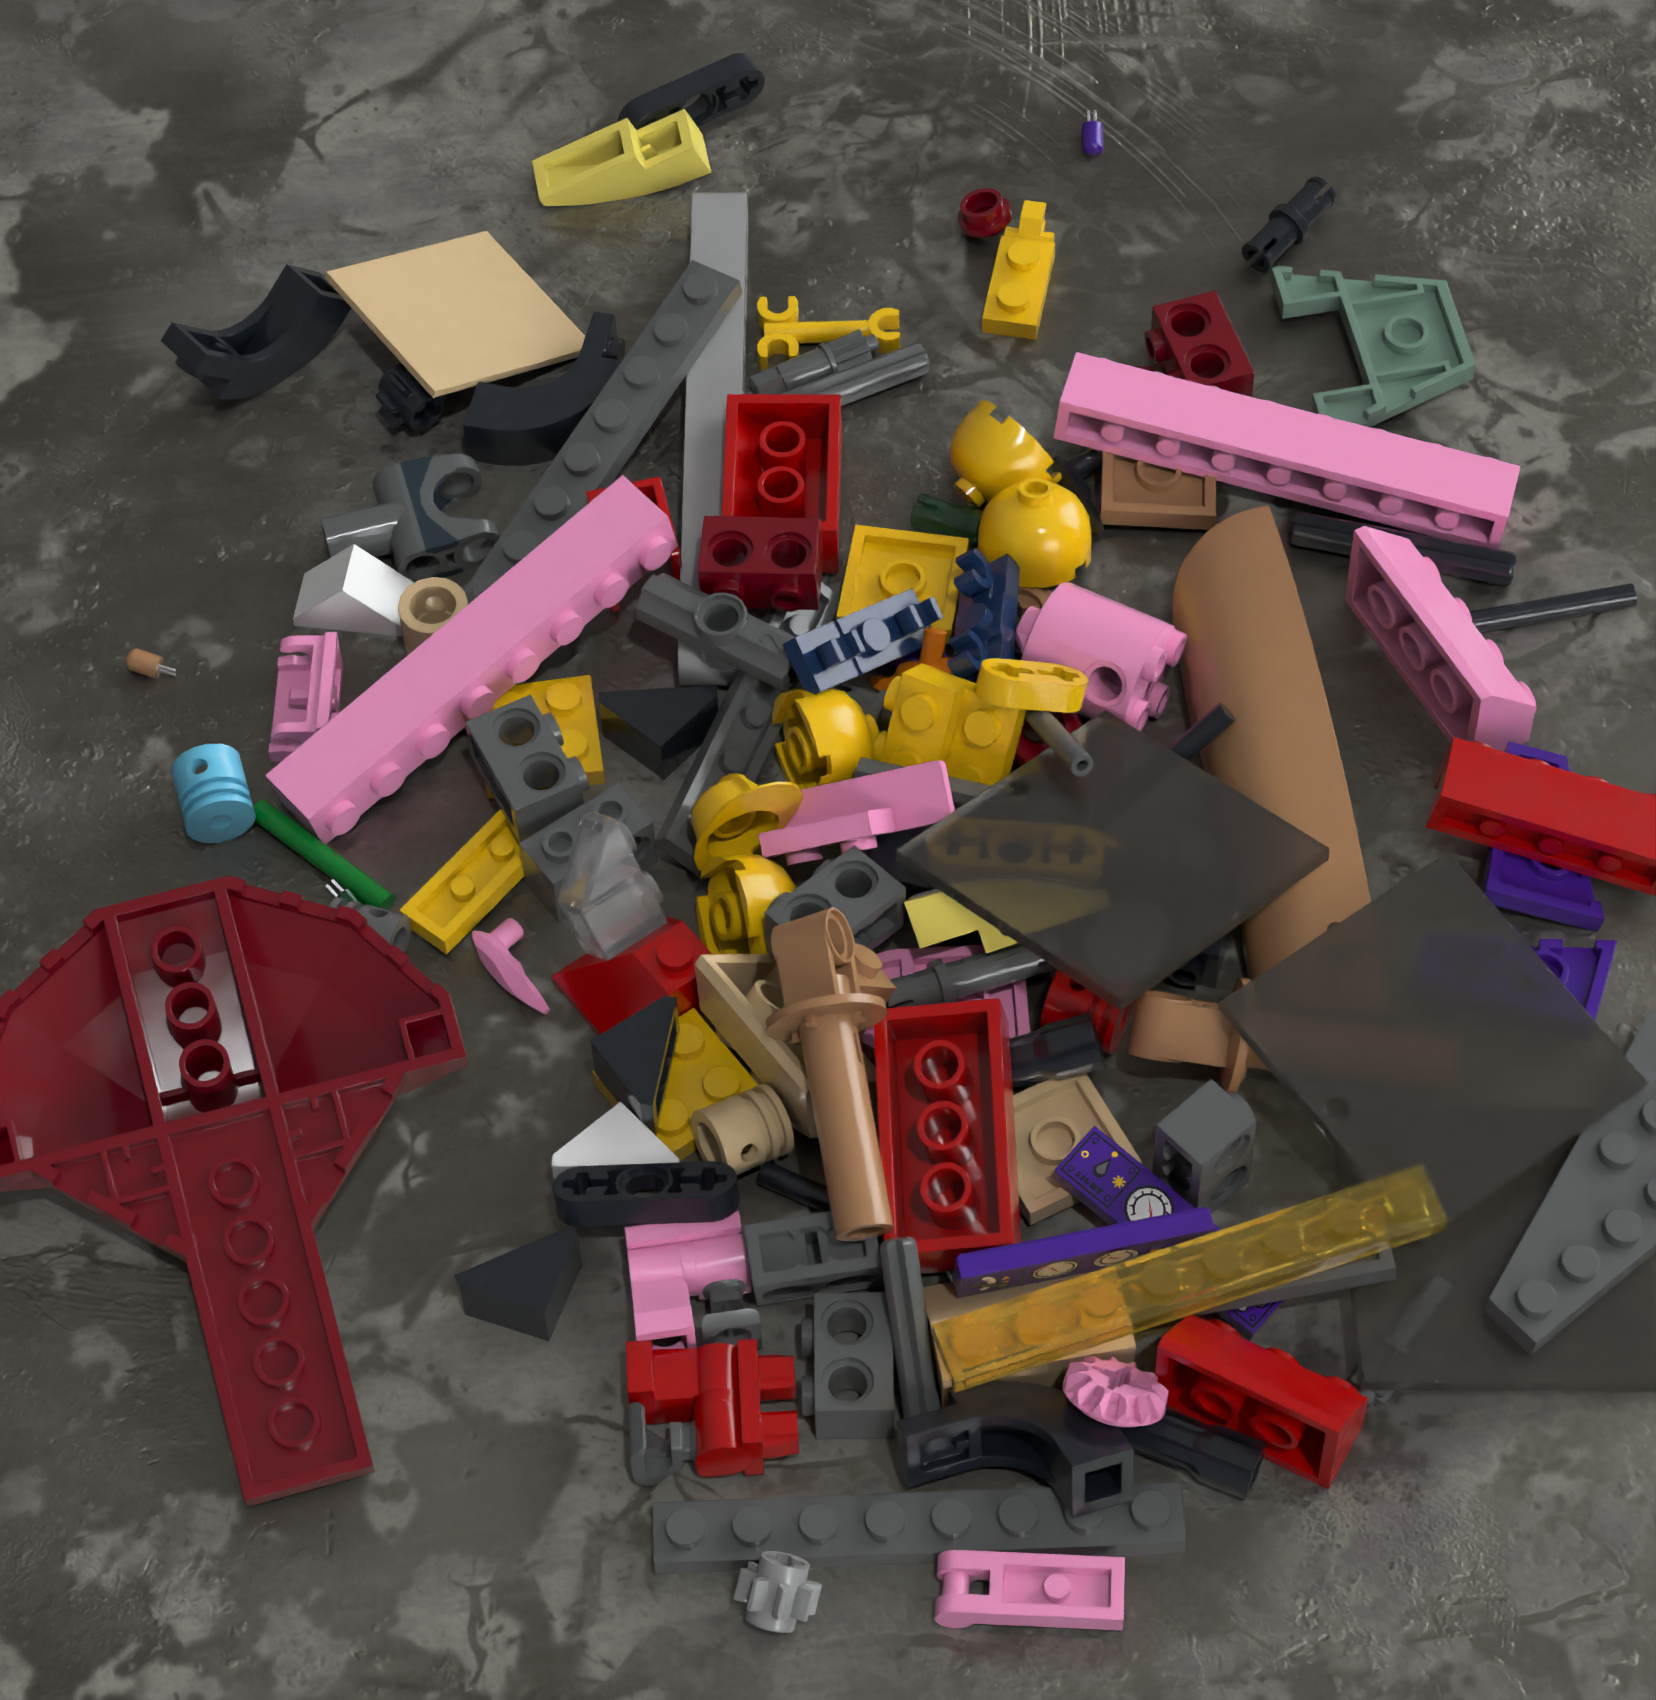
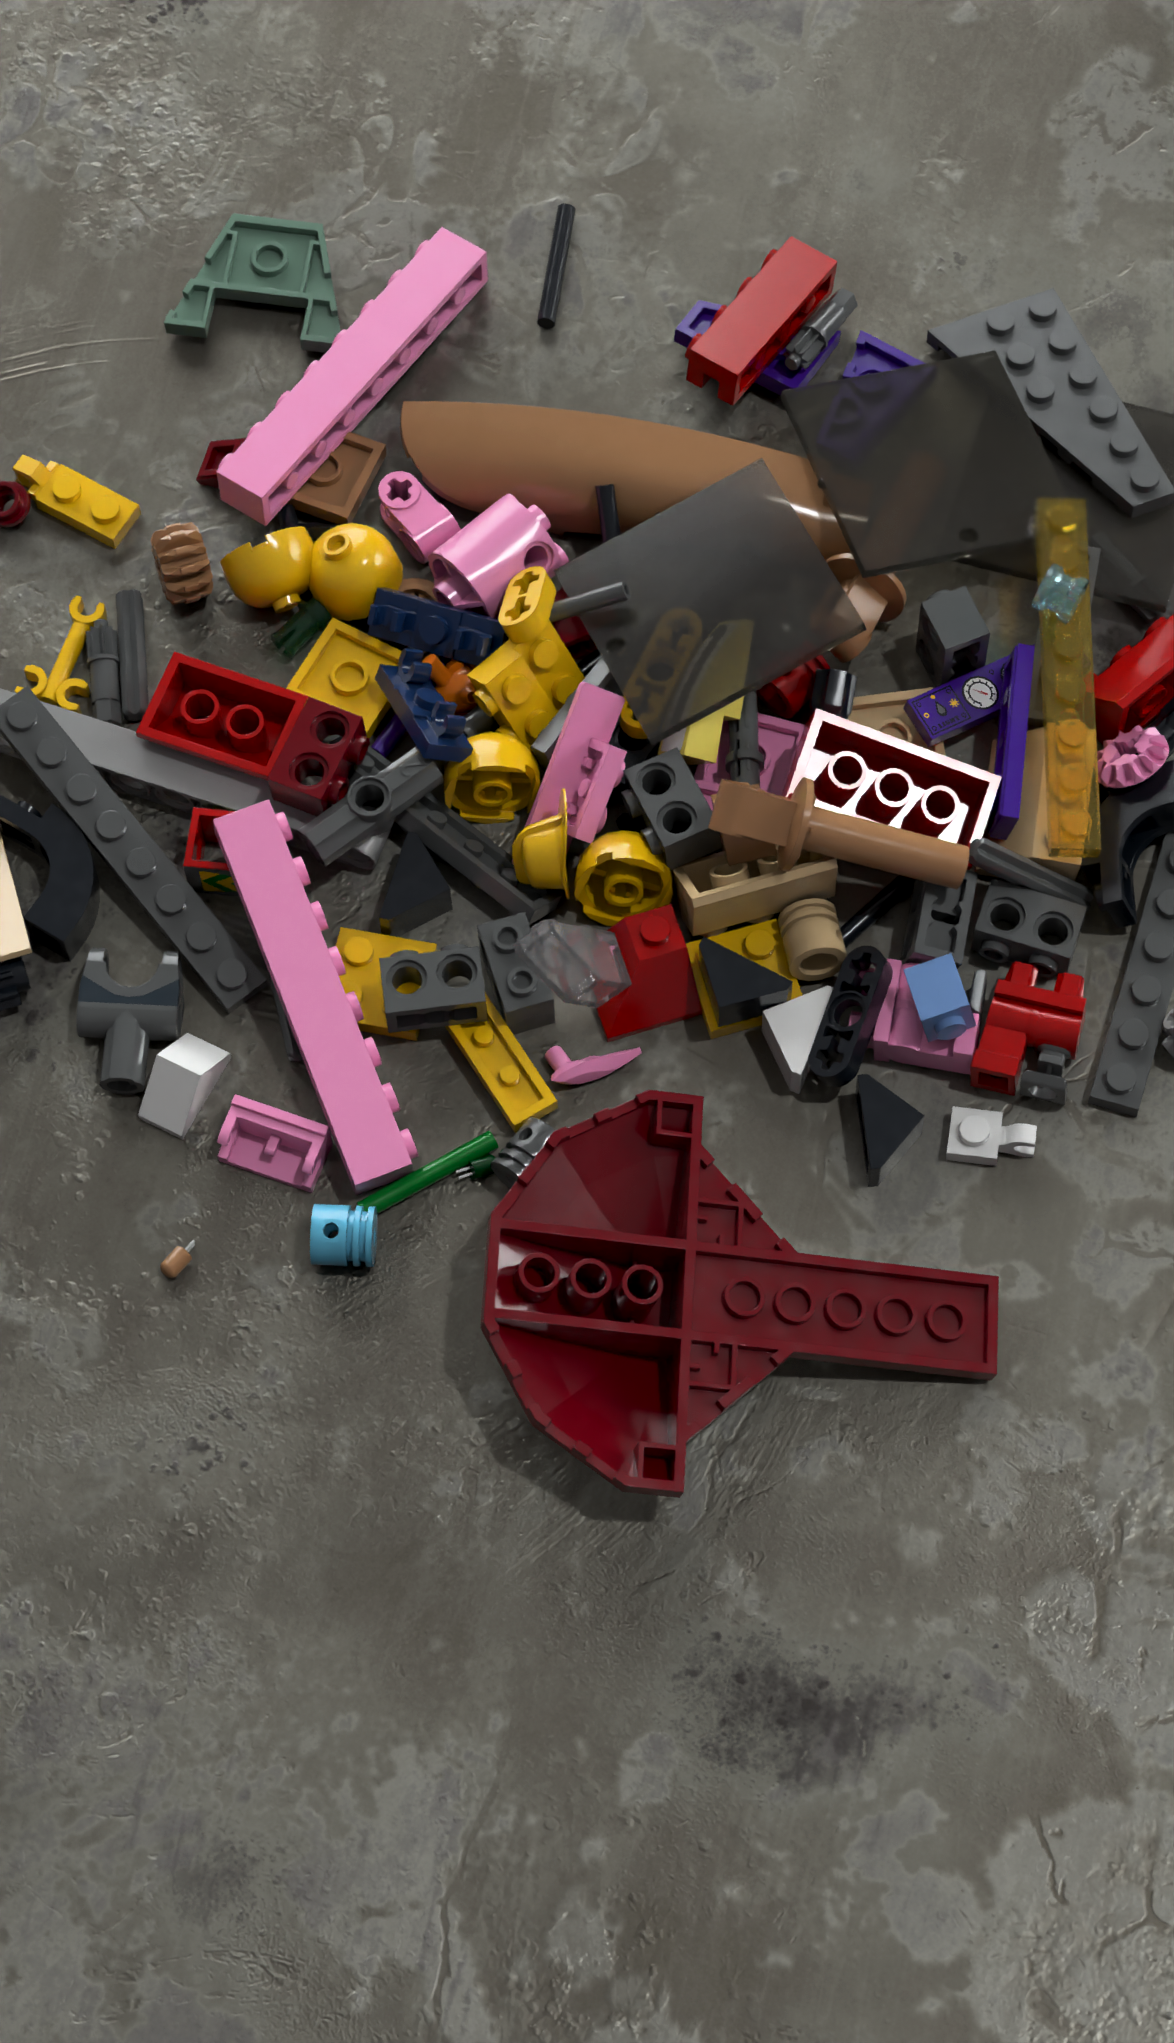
camera: 70 degrees left, 10 degrees up
tan piece [398,577,468,656] -> none
dark red brick [1145,290,1255,397] -> none
black pin [1242,176,1337,272] -> none
black axle [1289,511,1517,586] -> none
bright pink slope [1345,526,1536,752] -> none
none -> medium nougat gear [151,522,214,604]
none -> bright pink piece [378,471,461,564]
none -> dark grey piece [783,288,858,370]
none -> medium blue brick [903,953,976,1042]
none -> white plate [946,1106,1037,1166]
none -> clear light blue wheel [1031,563,1089,624]

